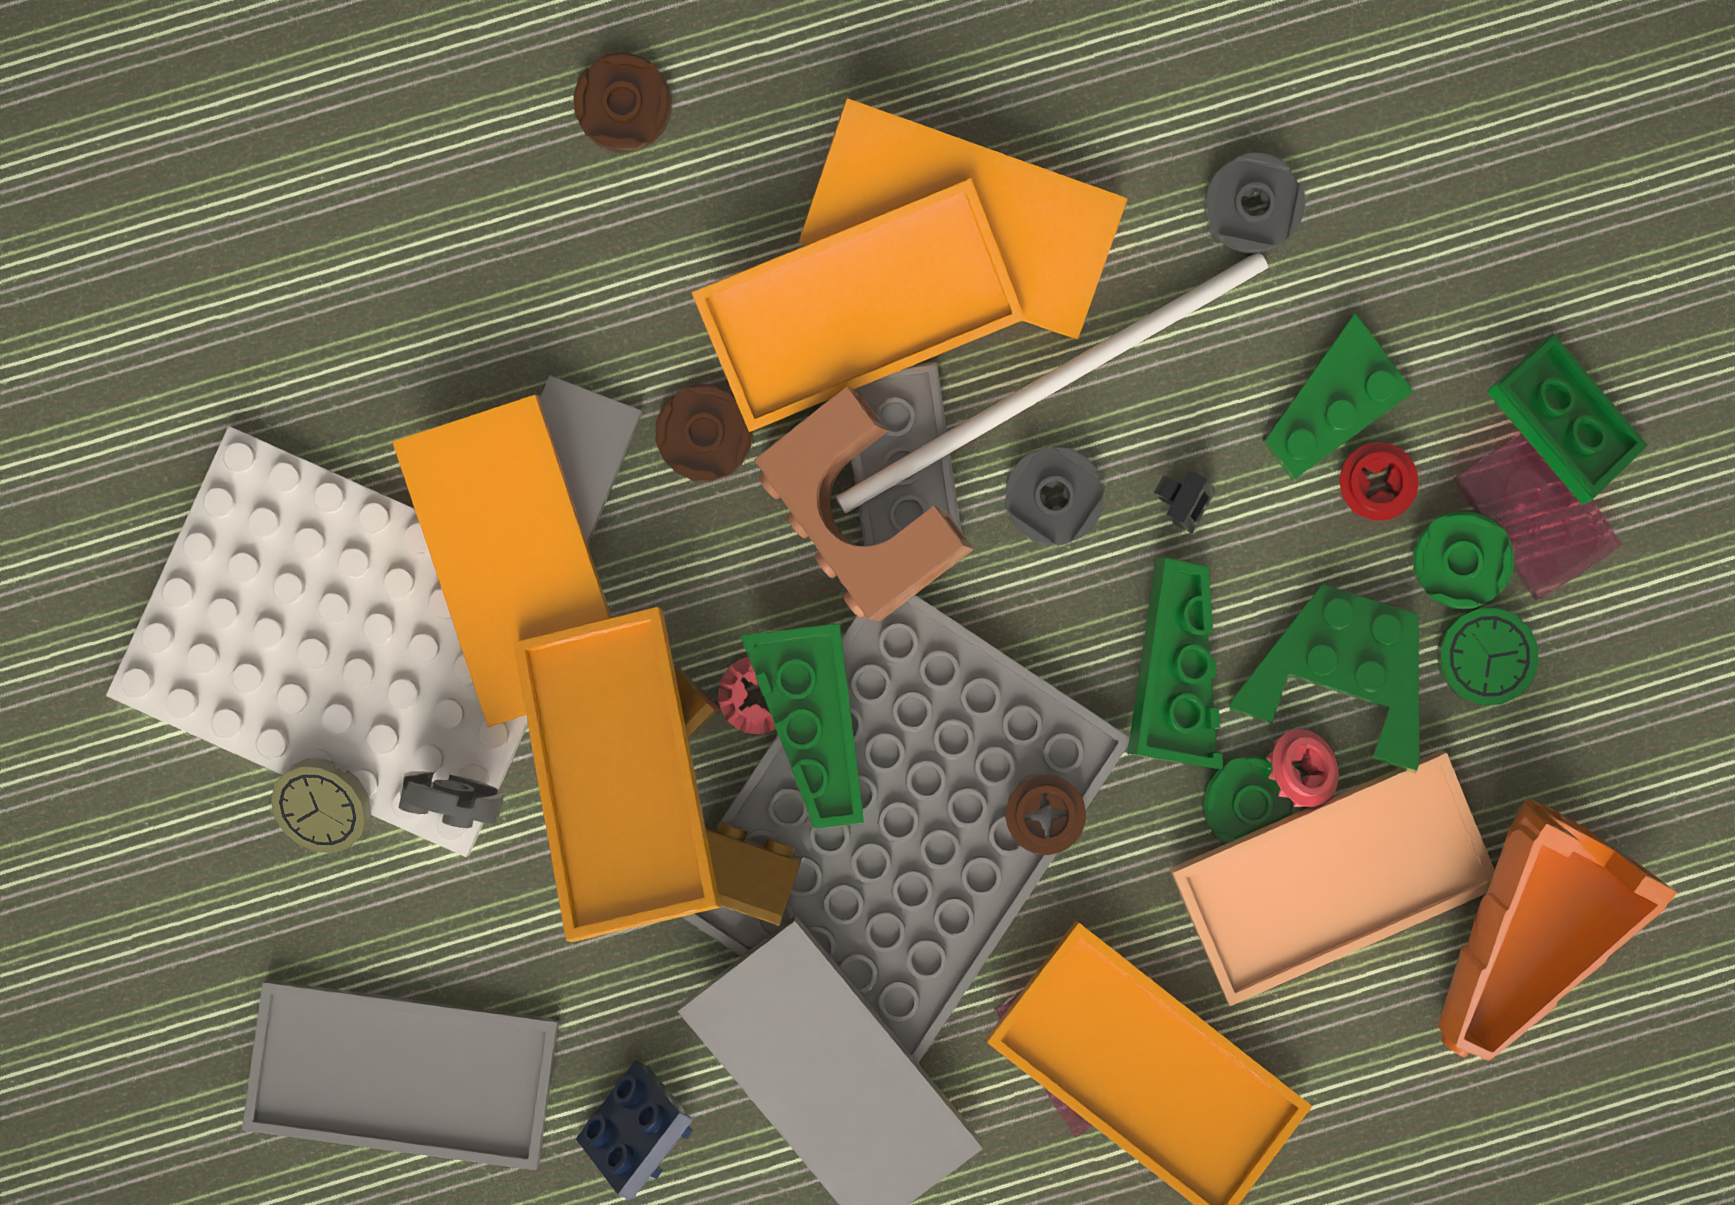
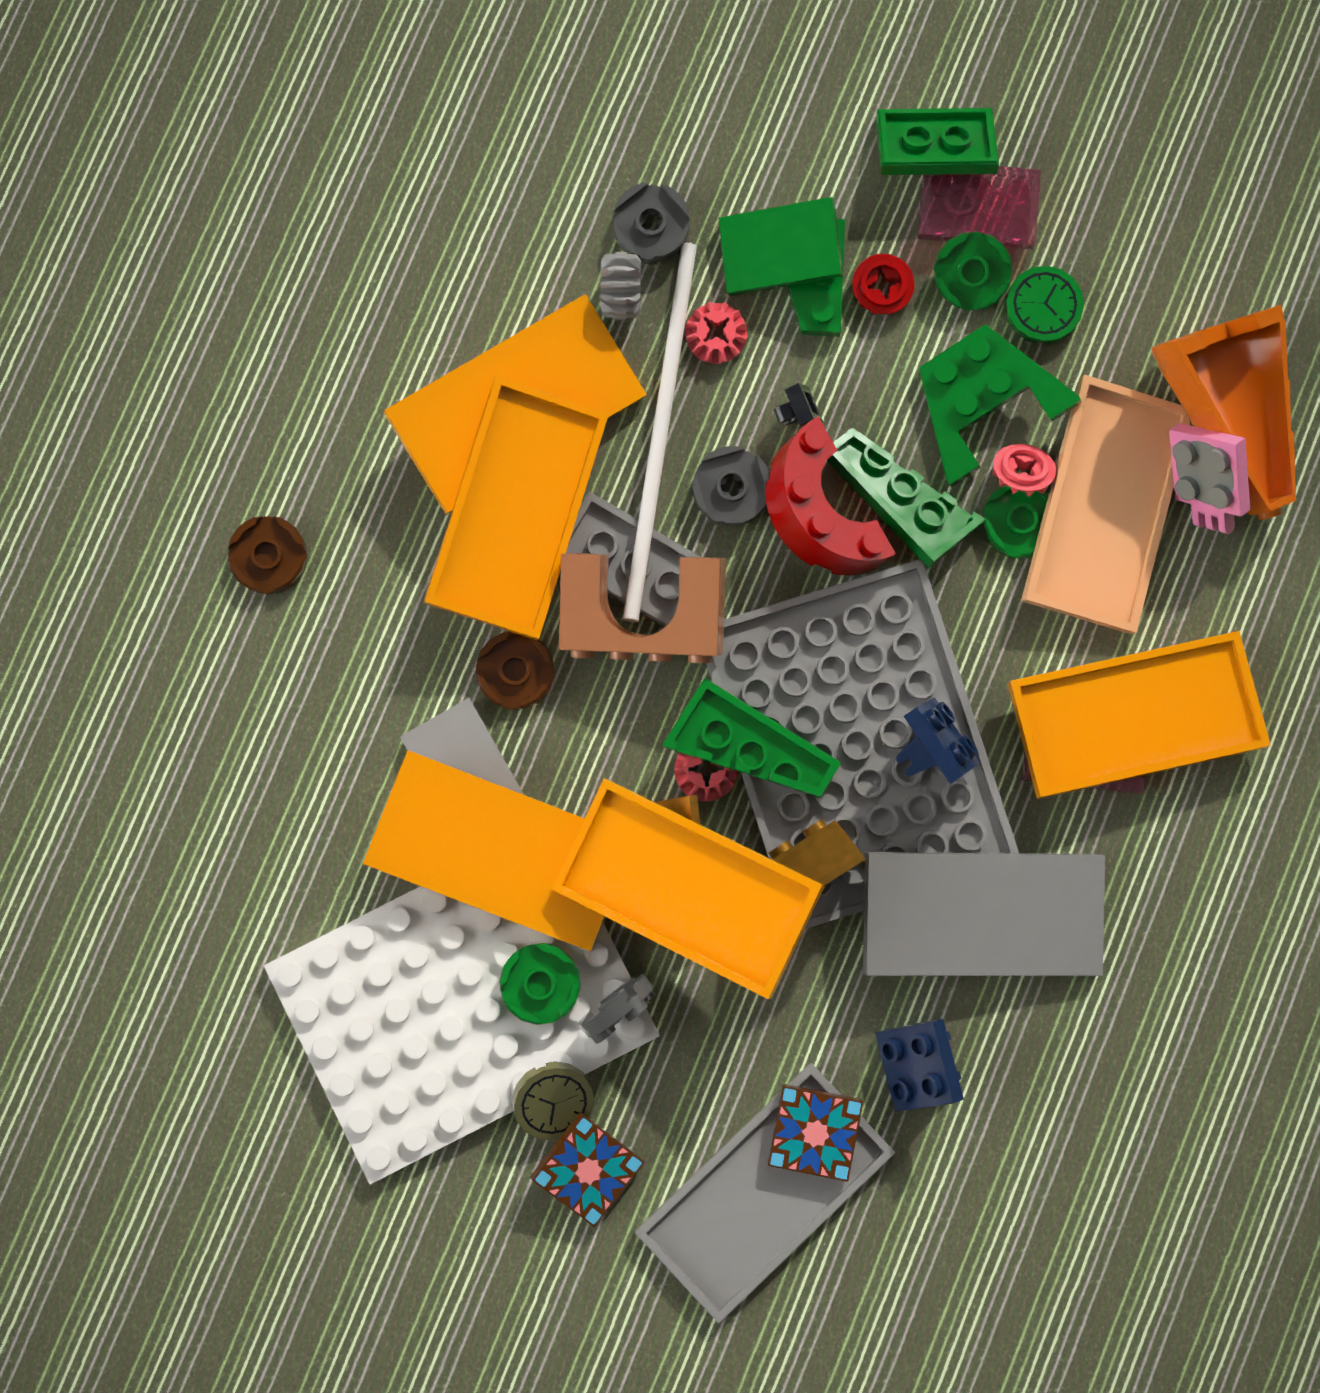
camera: 55 degrees left, 5 degrees down
reddish brown gear [1005,774,1086,855] -> none
none -> green tile [499,943,581,1025]
none -> tile [530,1112,645,1227]
none -> light grey gear [600,252,641,320]
none -> coral gear [685,302,747,364]
none -> green tile [718,197,843,296]
none -> red brick [765,416,896,576]
none -> tile [768,1084,863,1182]
none -> dark blue plate [896,697,980,784]
none -> piece [1169,423,1250,534]

